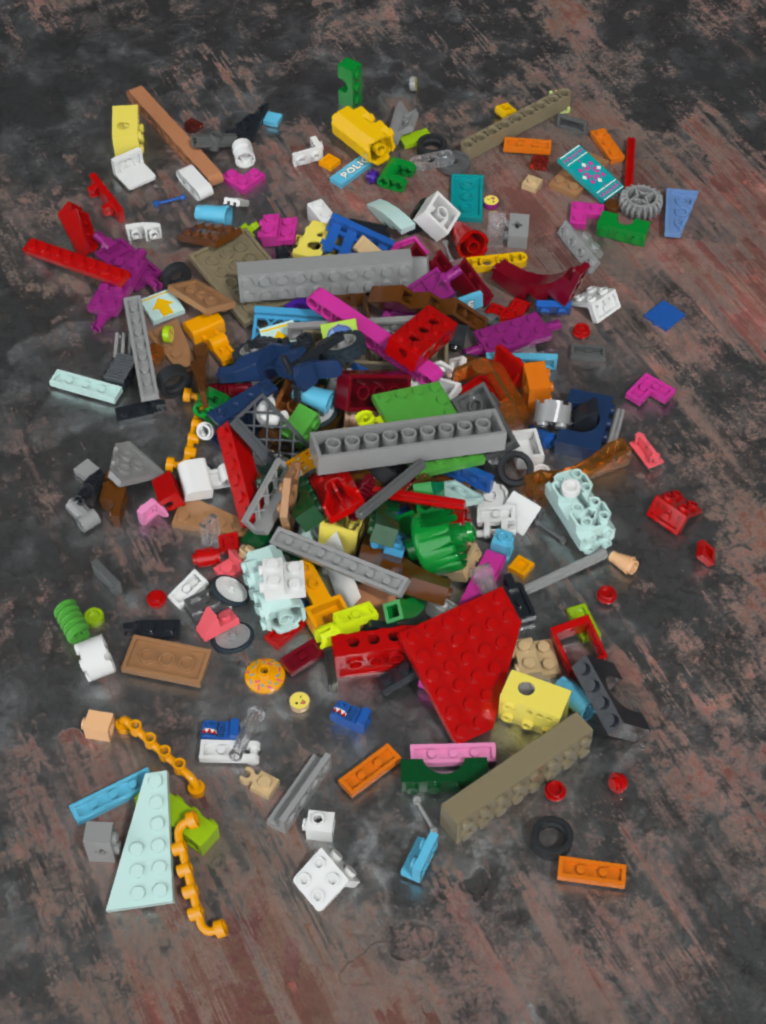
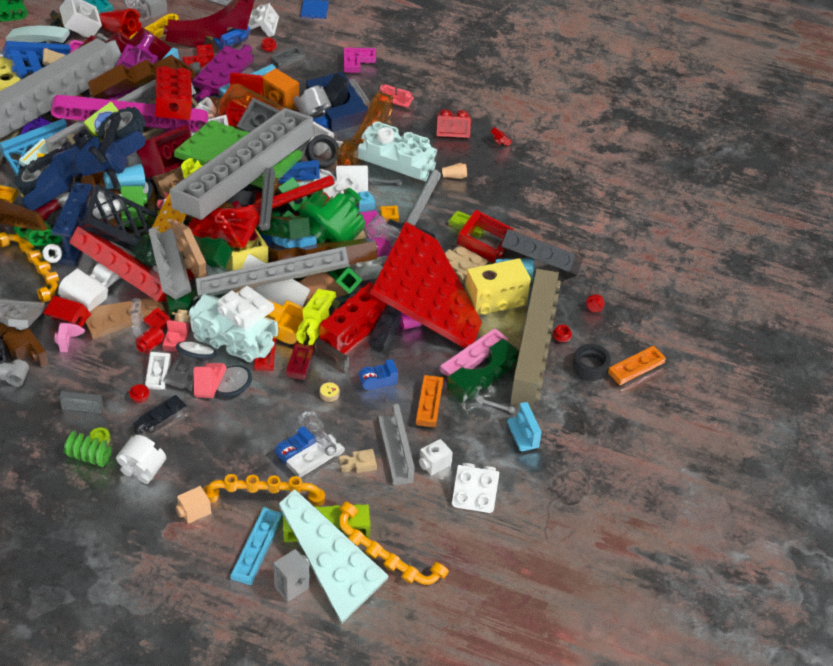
camera: 45 degrees left, 5 degrees down
medium nougat plate [121,634,212,688] -> none
light orange dish [244,658,285,694] -> none
red plate [597,585,617,605] -> none

